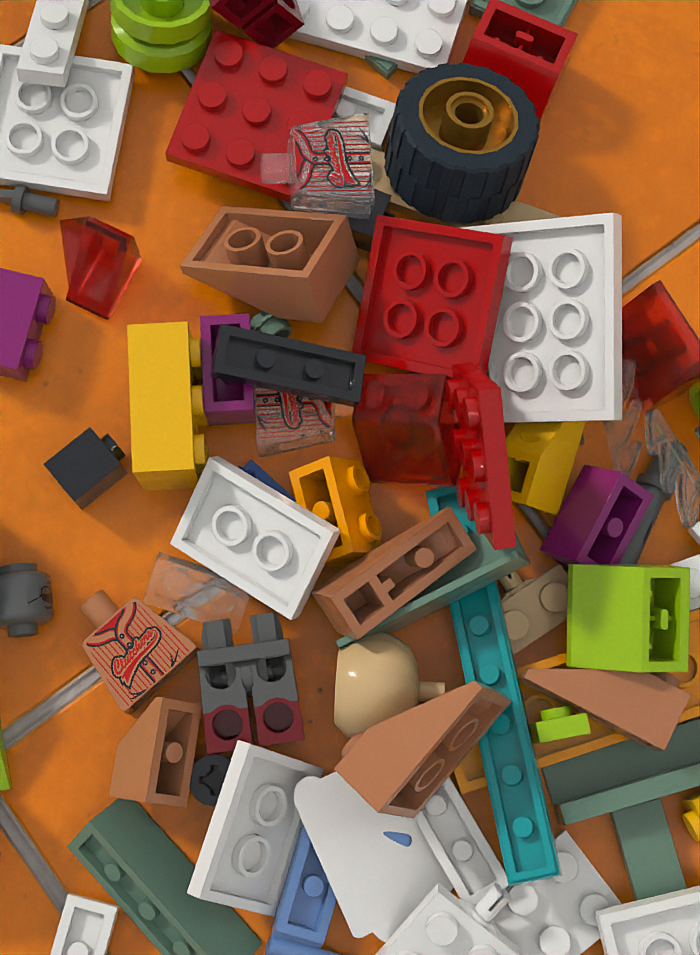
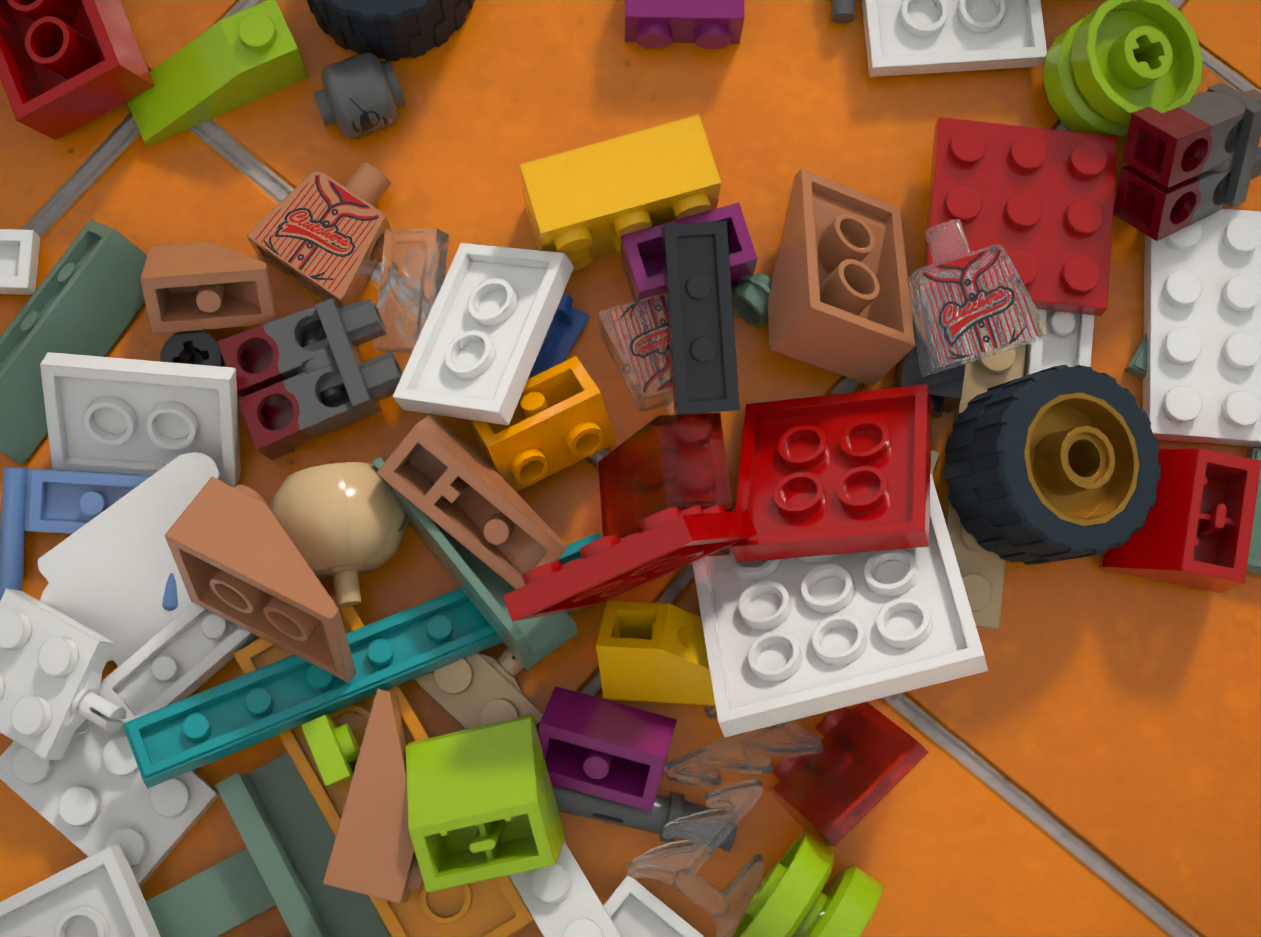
camera: 75 degrees right, 0 degrees up
black brick [43,427,127,510] -> none
clear red slope [60,216,142,320] -> none

